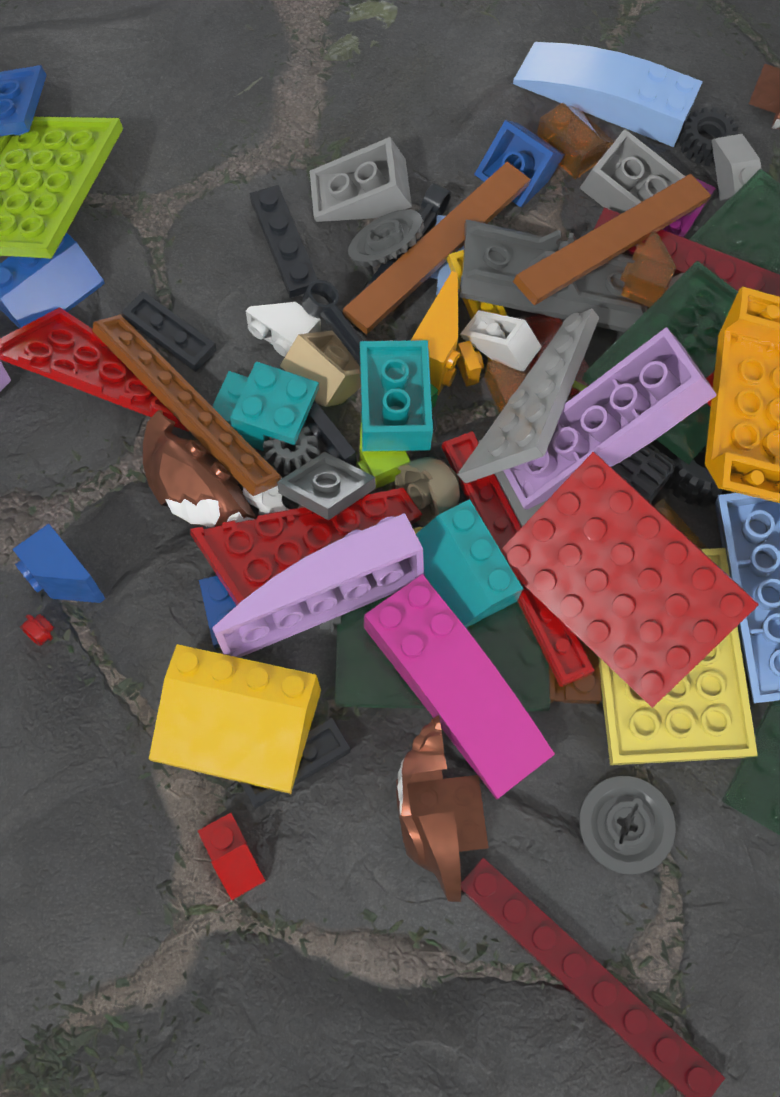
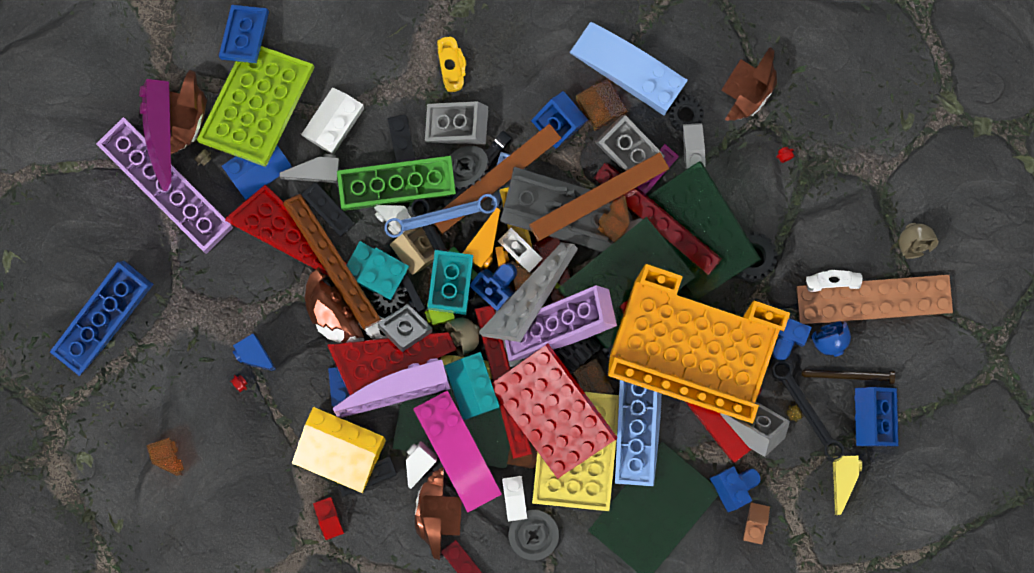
camera: 10 degrees right, 15 degrees up
none -> light grey slope [279,154,340,183]
none -> white slope [301,87,364,155]
none -> bright green slope [337,156,456,211]
none -> medium blue piece [384,194,497,238]
none -> white slope [406,441,438,489]
none -> yellow piece [437,37,466,92]
none -> blue brick [470,263,517,311]
none -> white slope [502,476,527,522]

